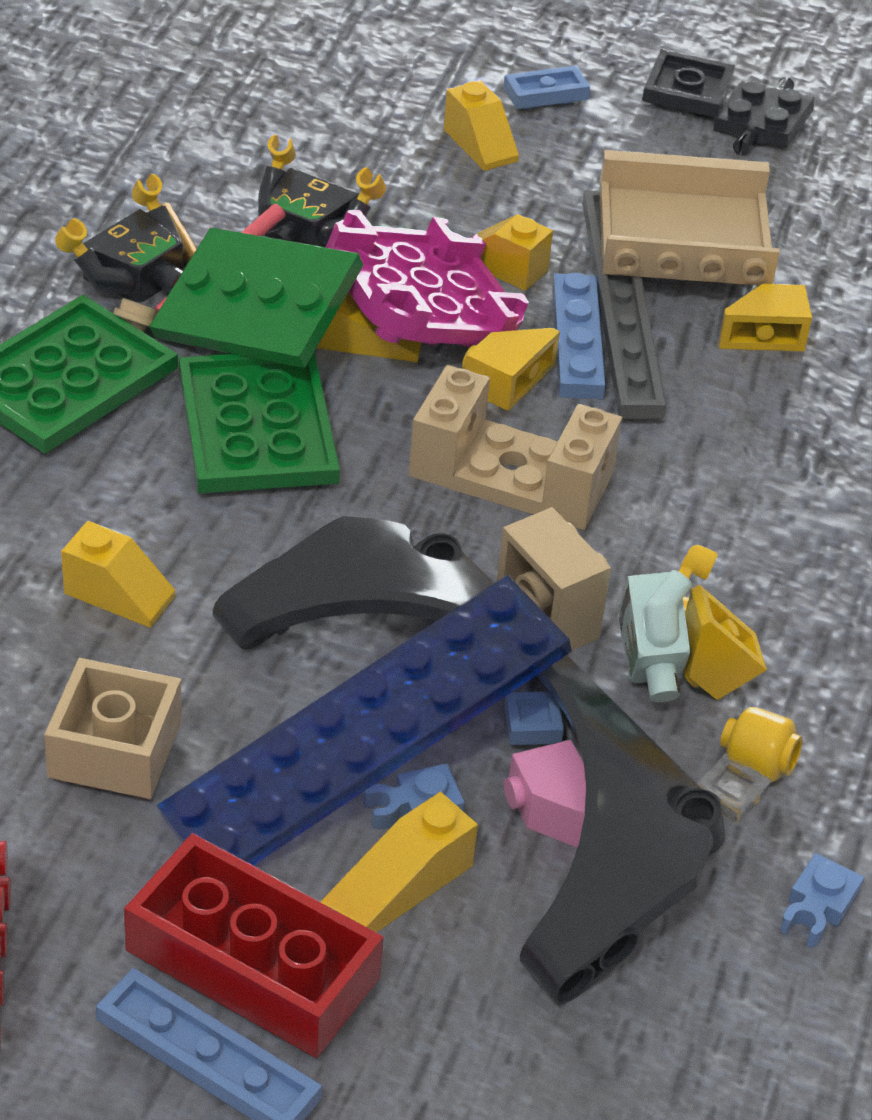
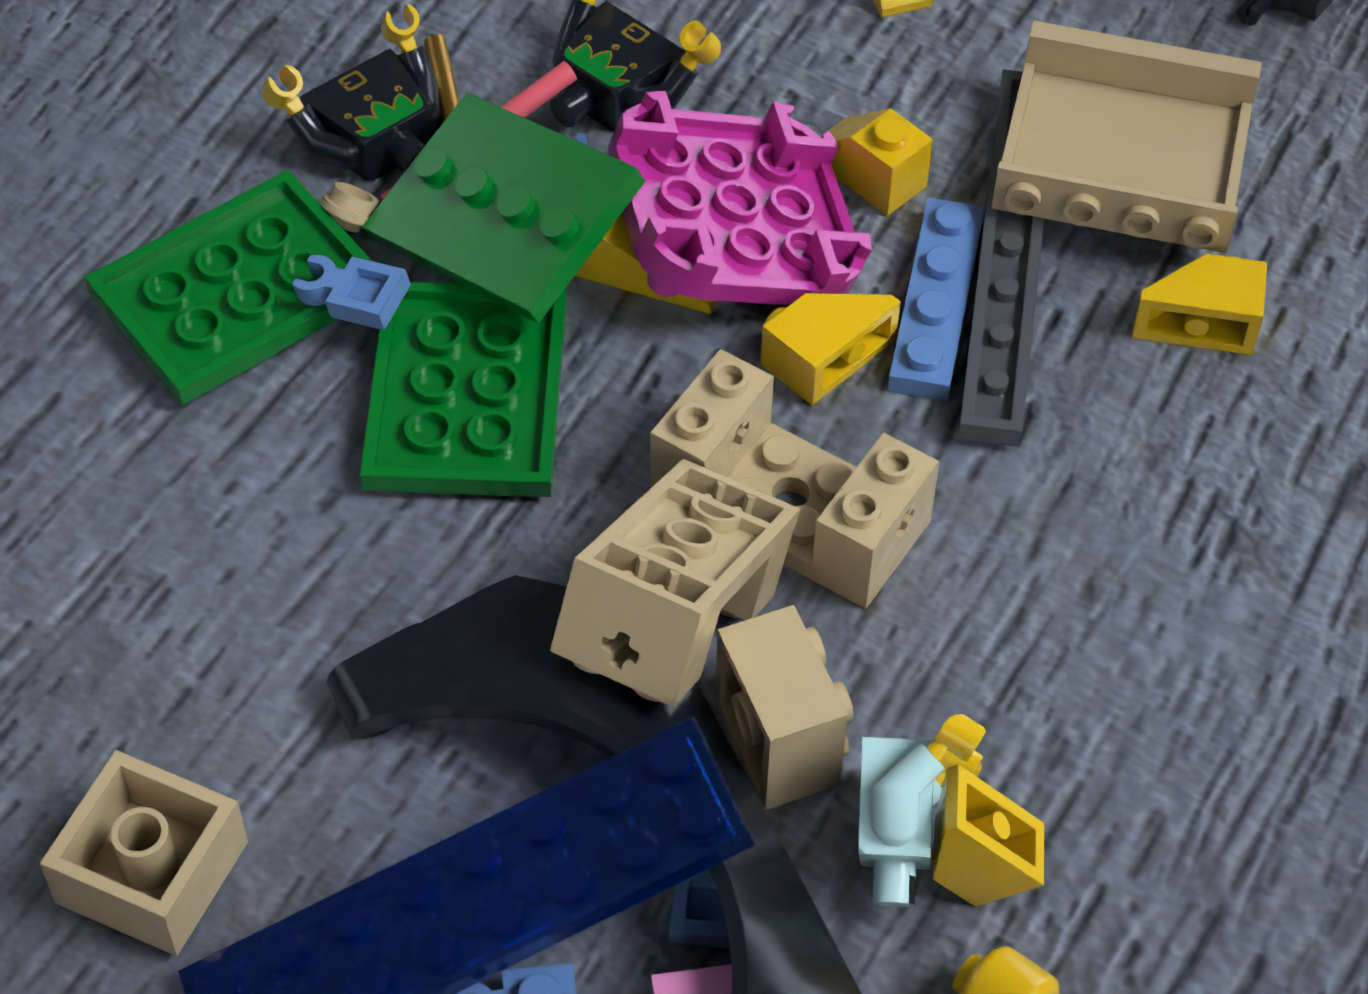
camera: 15 degrees right, 10 degrees up
yellow slope [61,521,175,628] -> none
none -> medium blue plate [293,255,411,330]
none -> tan plate [550,458,801,707]

